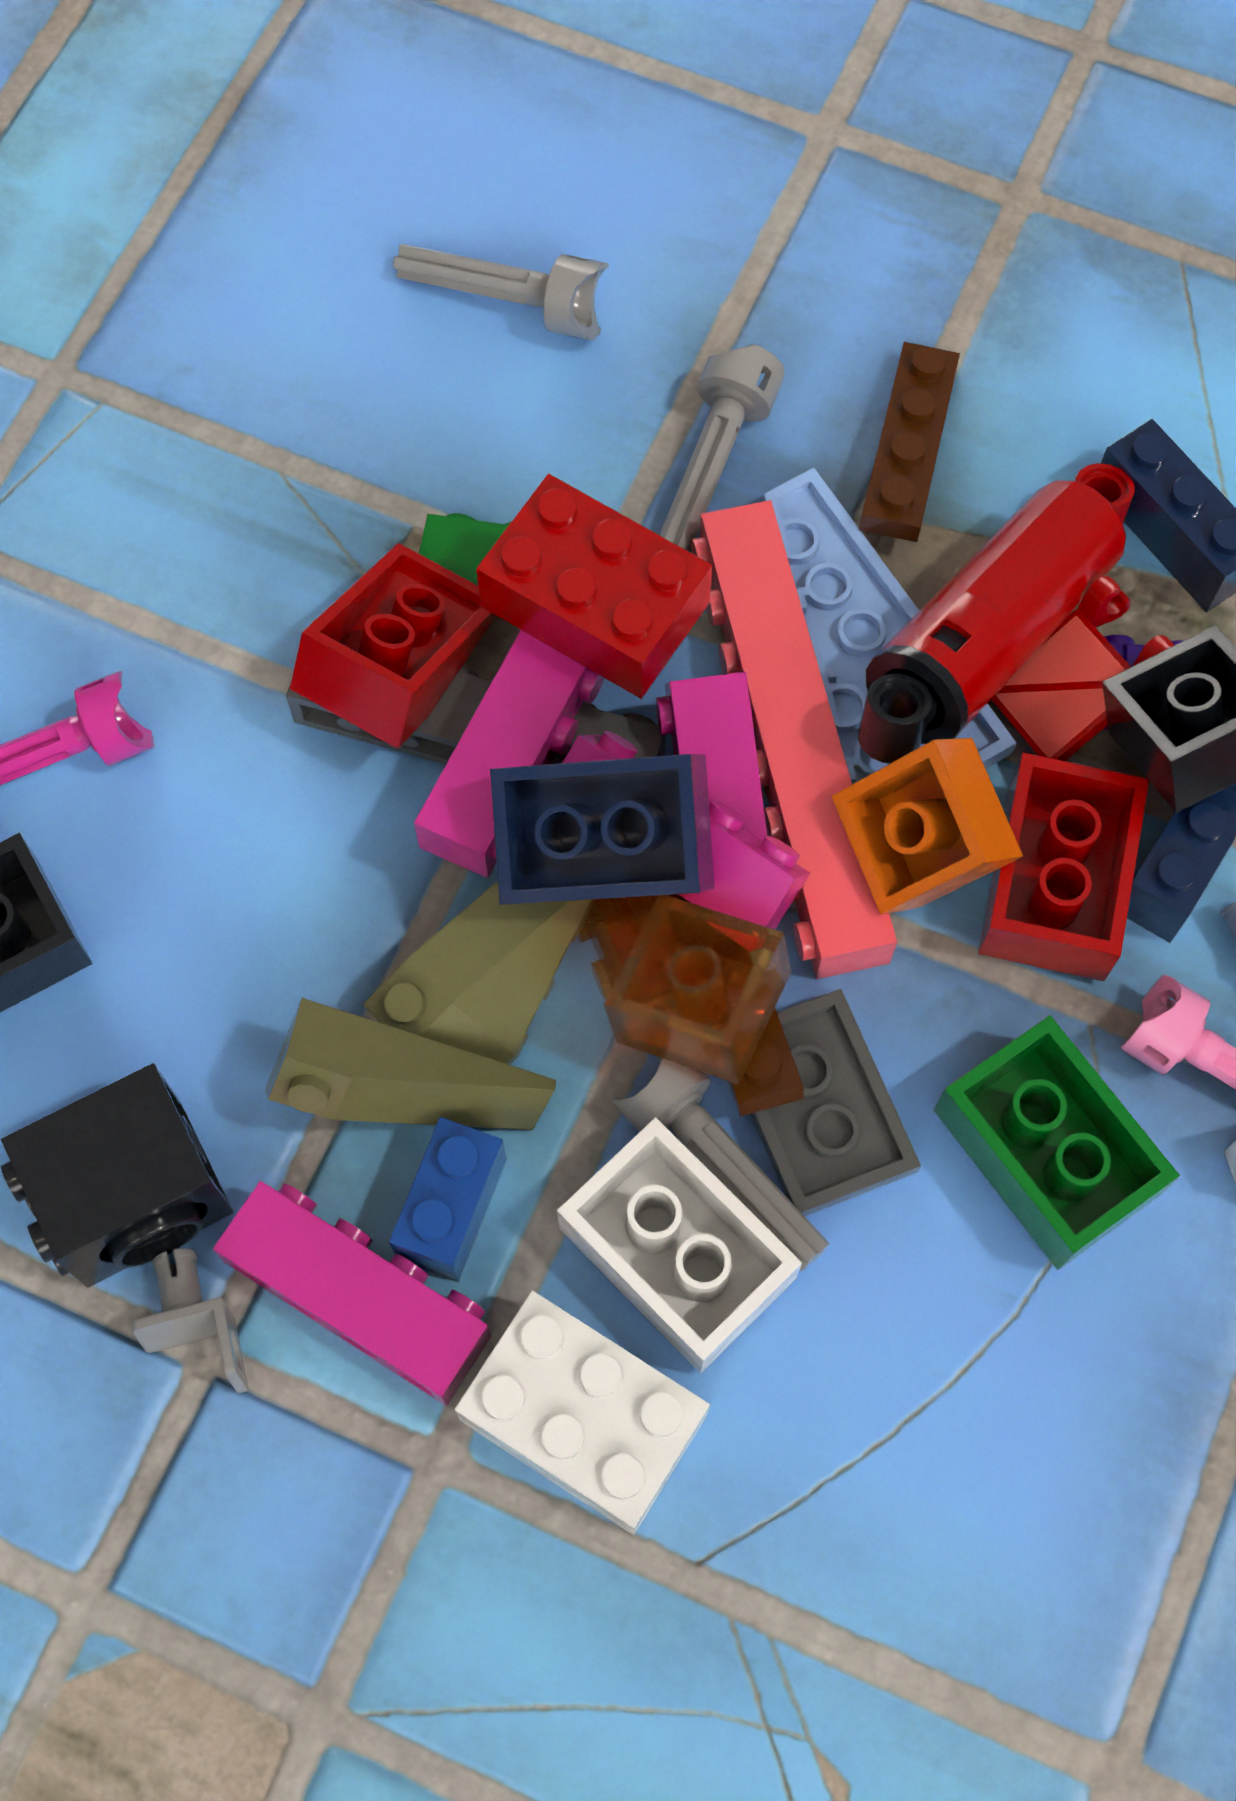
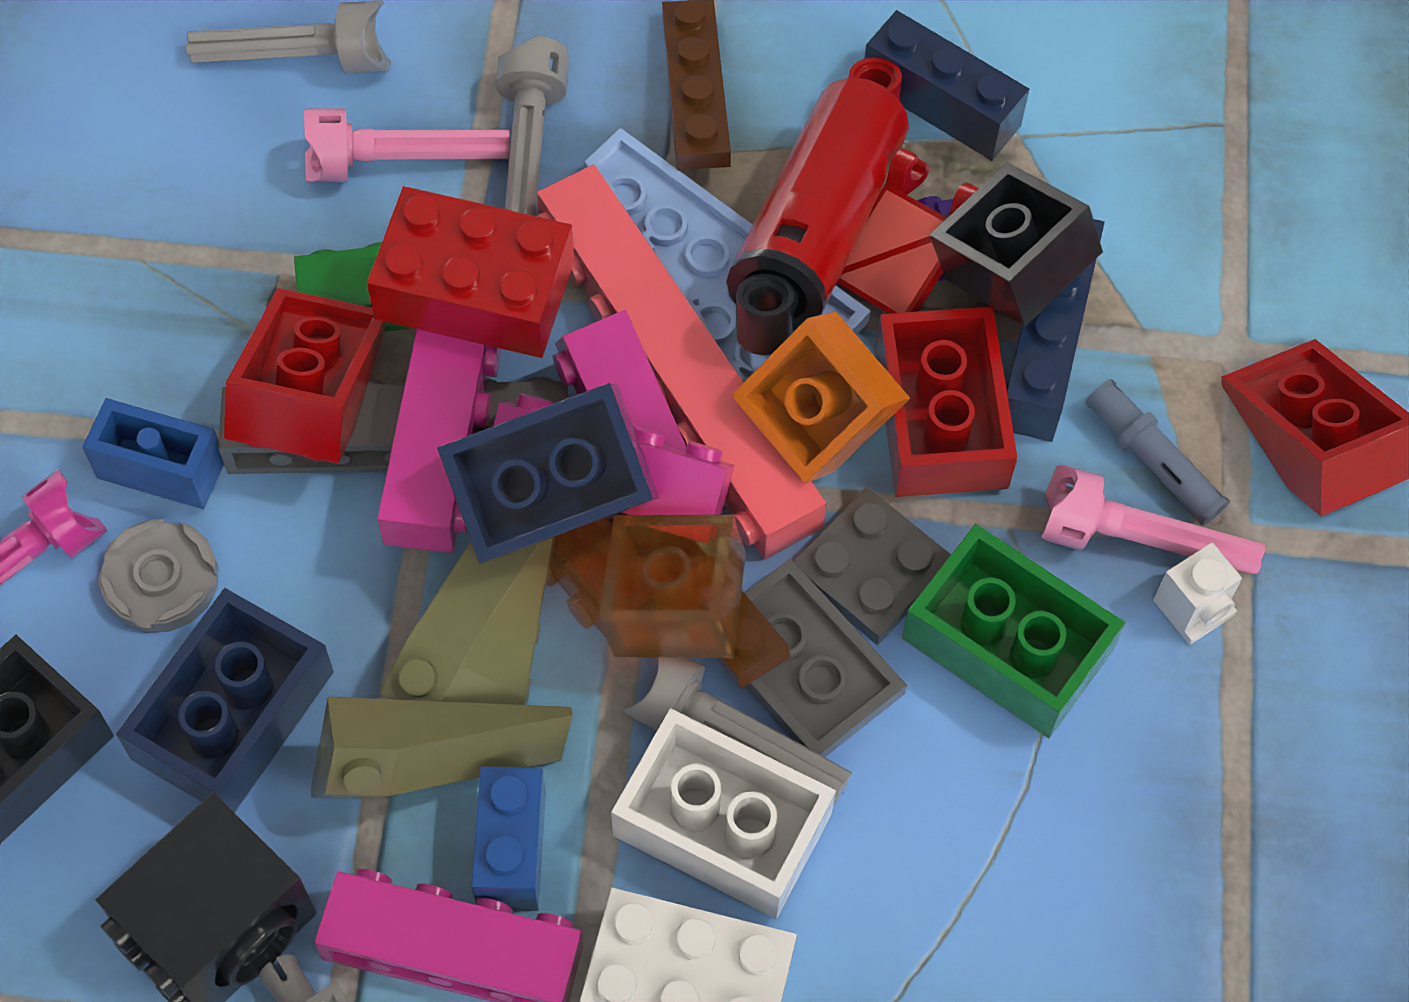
camera: 20 degrees left, 5 degrees down
none -> blue brick [82,398,224,510]
none -> light grey tile [98,519,219,633]
none -> dark blue brick [116,587,334,813]
none -> bright pink piece [304,108,510,182]
none -> dark grey plate [794,487,951,646]

